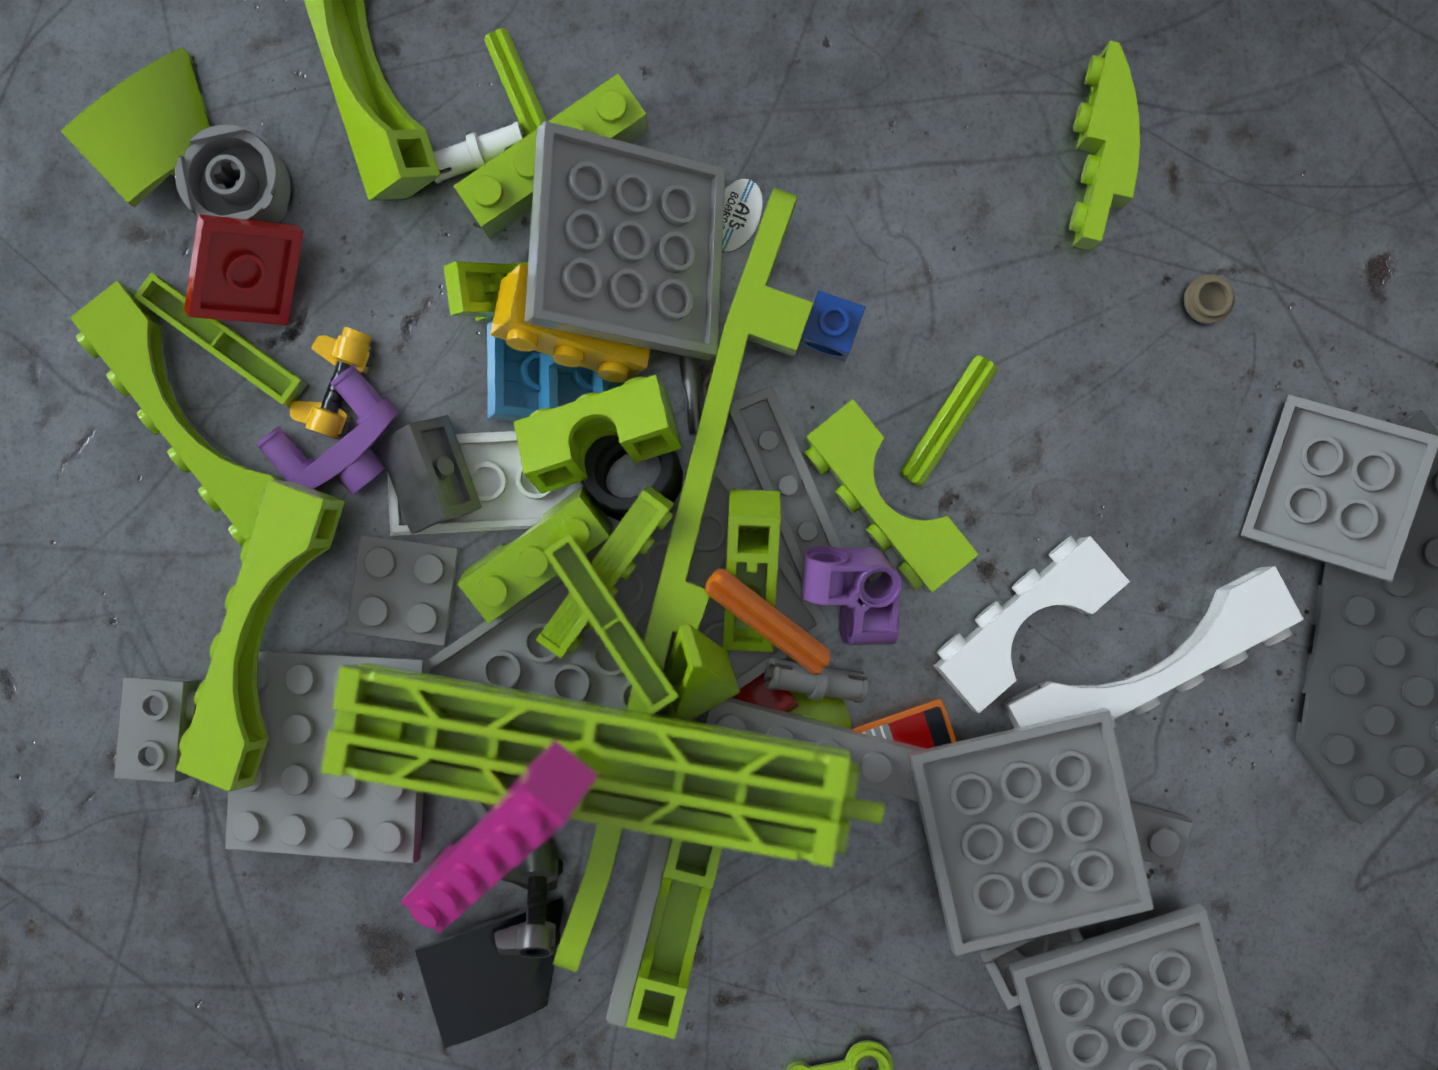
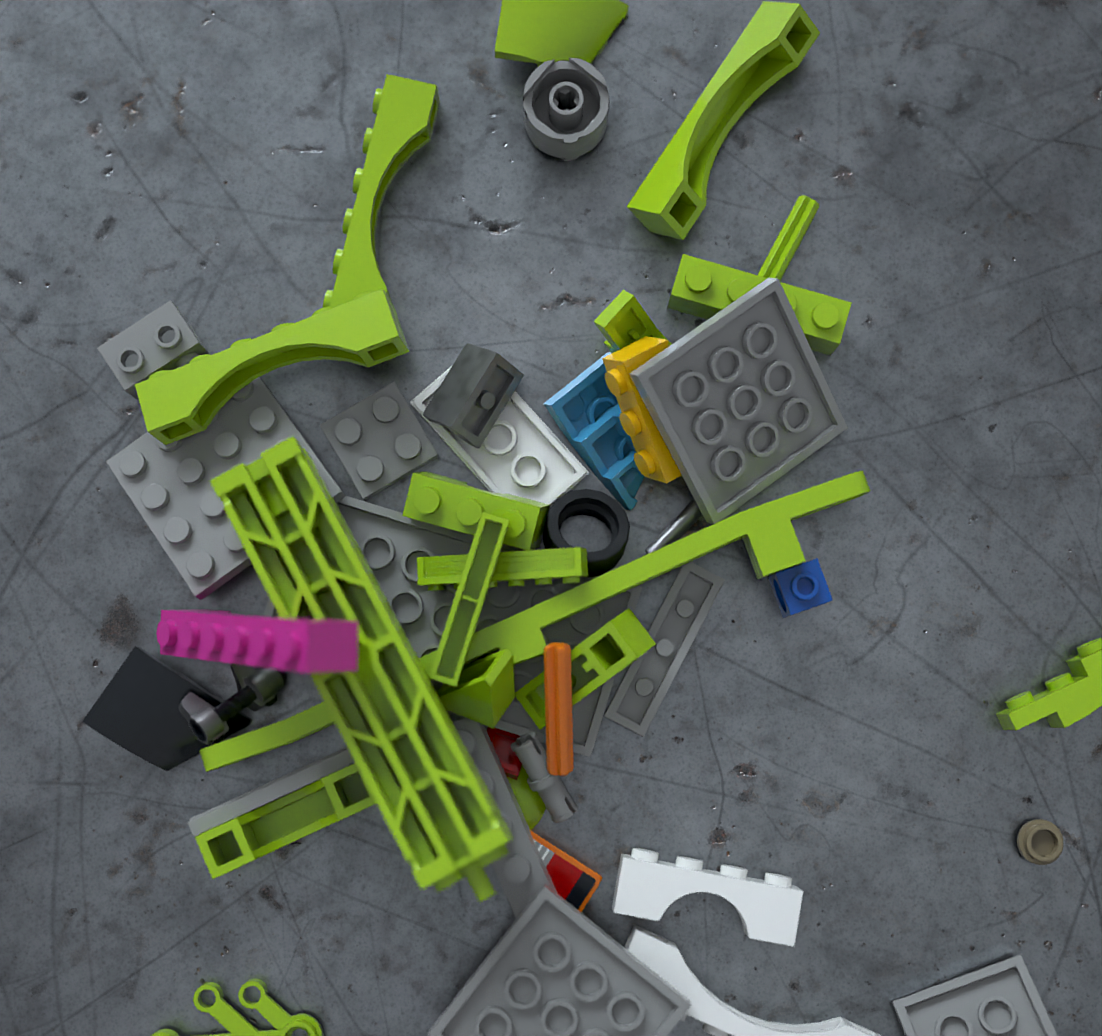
camera: 50 degrees right, 5 degrees down
lime piece [133,272,308,408] -> none
red tile [184,214,304,325] -> none
medium lavender connector [256,365,400,495] -> none
yellow piece [289,327,374,440] -> none
white pin [433,121,525,184] -> none
lime arch [514,374,682,494] -> none
white sticker [722,179,763,252] -> none
medium lavender piece [801,546,902,645] -> none
lime arch [804,399,979,593] -> none
lime axle [900,355,998,487] -> none

